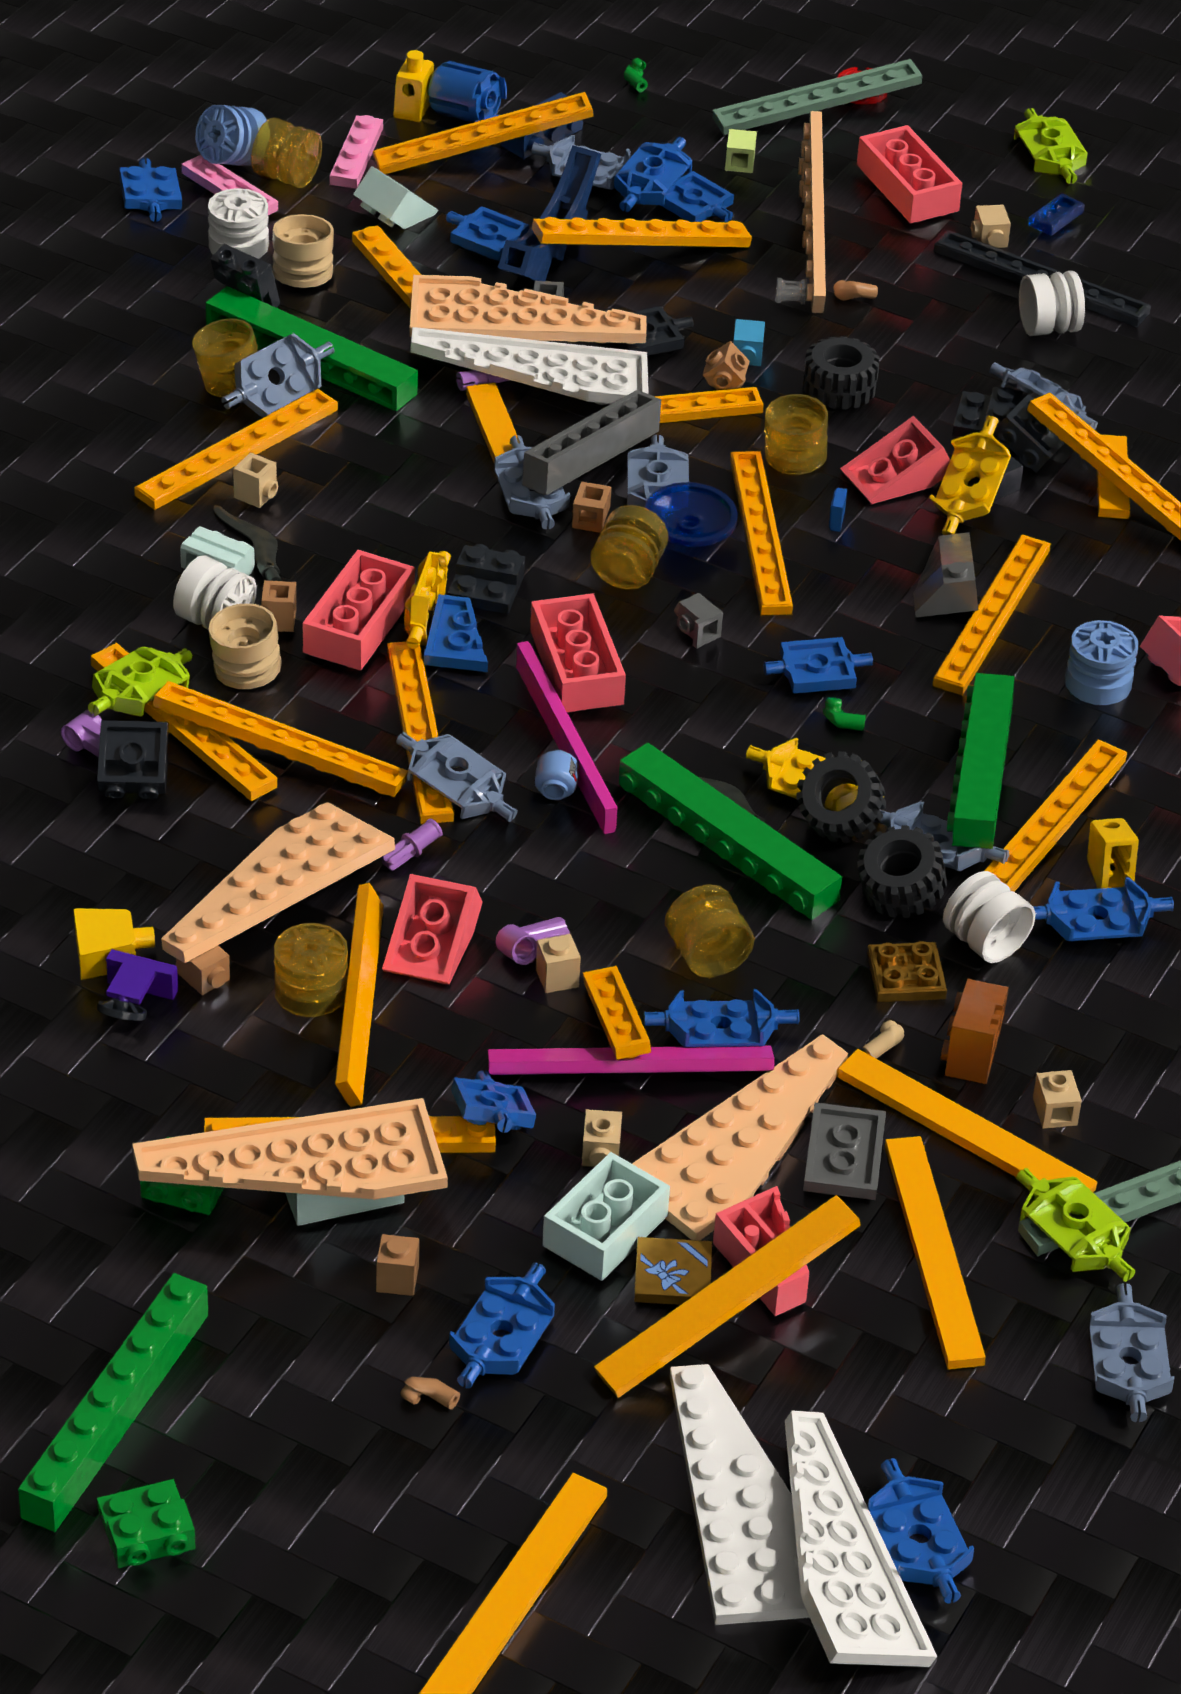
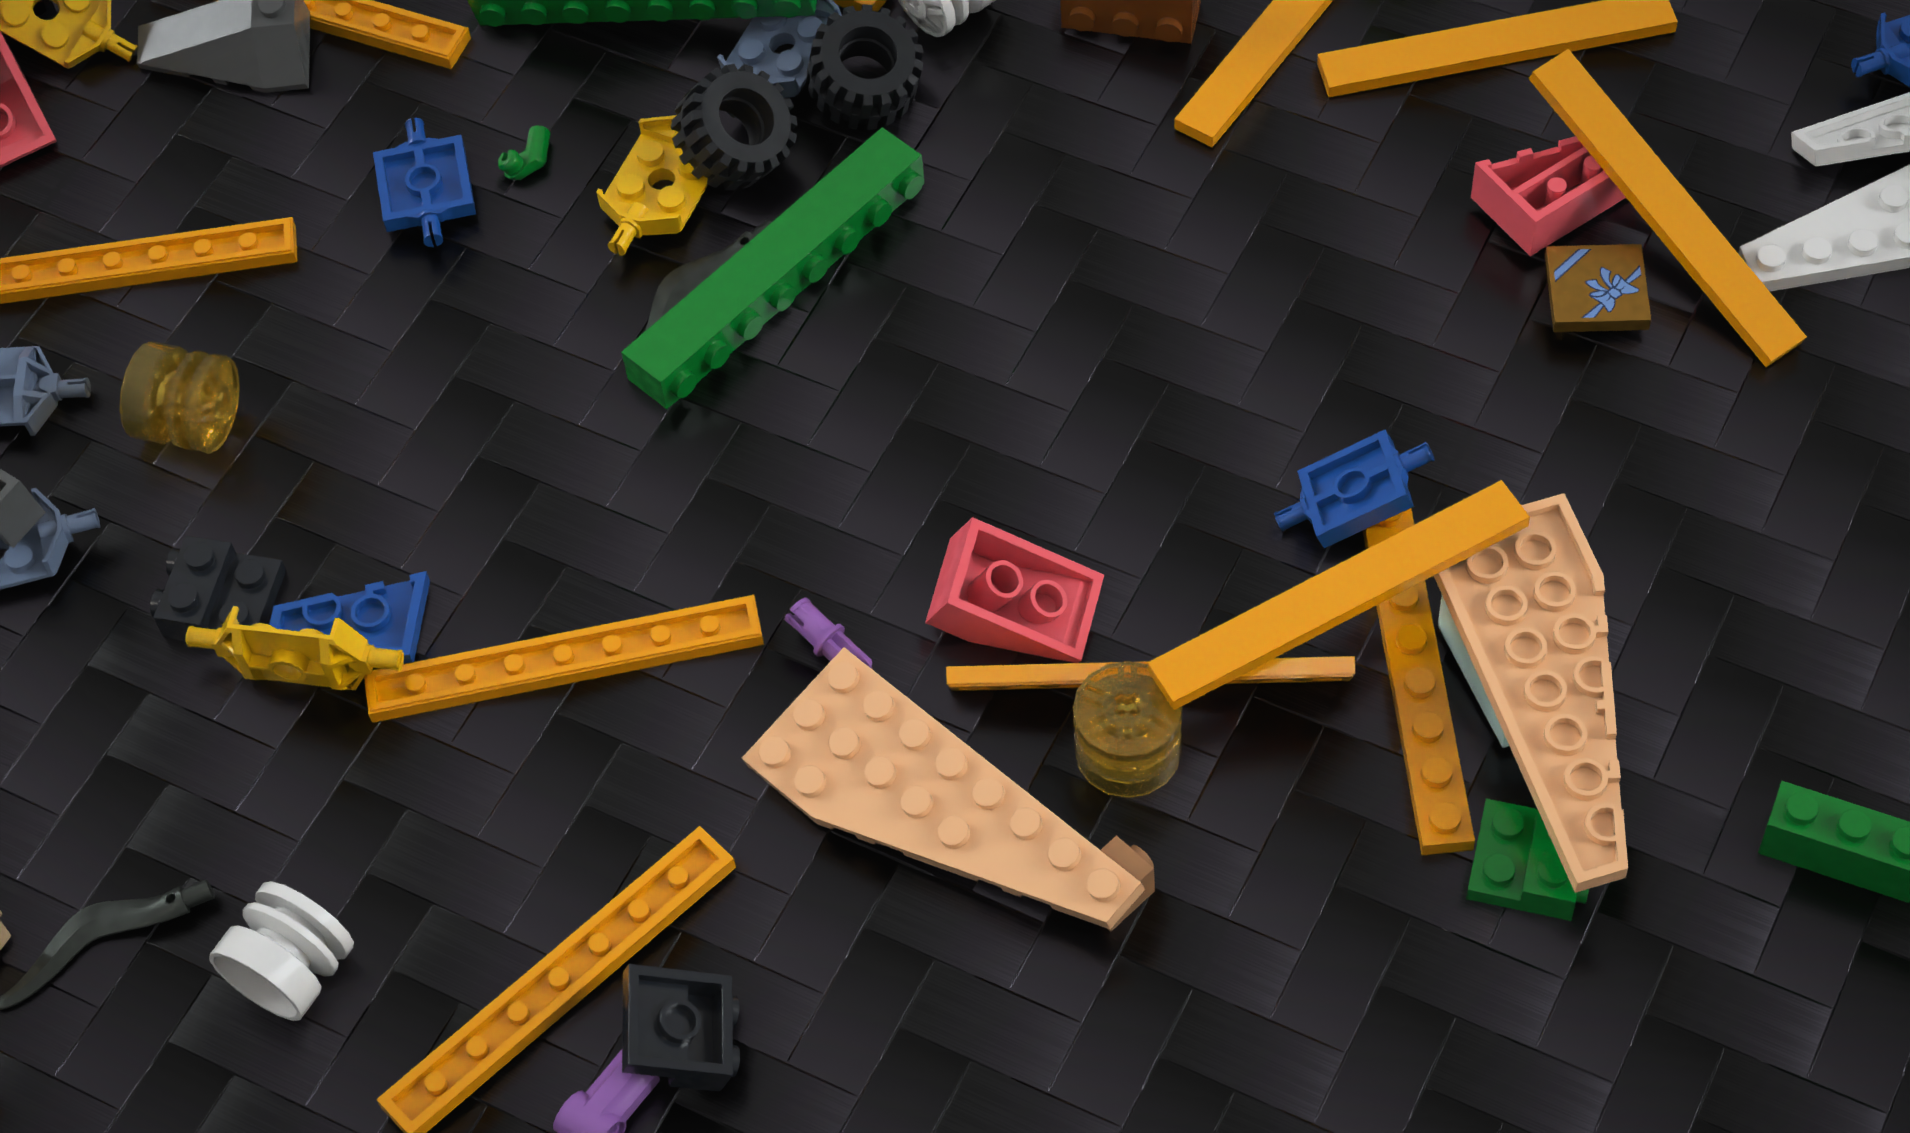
camera: 85 degrees left, 15 degrees up
yellow torso [74,908,155,980] -> none
lime plate [88,647,192,716] -> none
dark purple piece [97,949,178,1021] -> none
light orange plate [153,681,408,797] -> none
light aqua brick [180,526,254,575] -> none
tan wheel [209,603,281,689] -> none
medium nougat brick [261,580,296,632] -> none
coral brick [303,550,415,671] -> none
medium nougat brick [376,1234,419,1296] -> none
sand blue plate [396,732,517,822] -> none
medium nougat arm [400,1376,460,1409] -> none
blue plate [449,1263,555,1388] -> none
dark pink tile [488,1046,774,1075] -> none
medium lavender piece [496,917,570,965] -> none
dark pink tile [516,641,617,834] -> none
coral brick [530,593,626,712] -> none
medium blue head [535,750,579,800] -> none
tan brick [536,934,581,993] -> none
light aqua brick [542,1152,670,1281] -> none
medium nougat brick [572,482,611,533] -> none
tan brick [582,1109,622,1167] -> none
light orange plate [583,966,651,1060] -> none
light nougat wing [632,1034,848,1241] -> none
blue plate [643,989,799,1047] -> none
clear blue dish [645,482,738,547] -> none
clear yellow wheel [665,884,755,978] -> none
dark grey brick [674,593,723,649] -> none
dark grey plate [803,1102,886,1200] -> none
blue tile [829,488,847,532] -> none
tan arm [863,1020,904,1059] -> none
pearl gold tile [867,941,947,1002] -> none
none -> light orange tile [1147,480,1530,710]

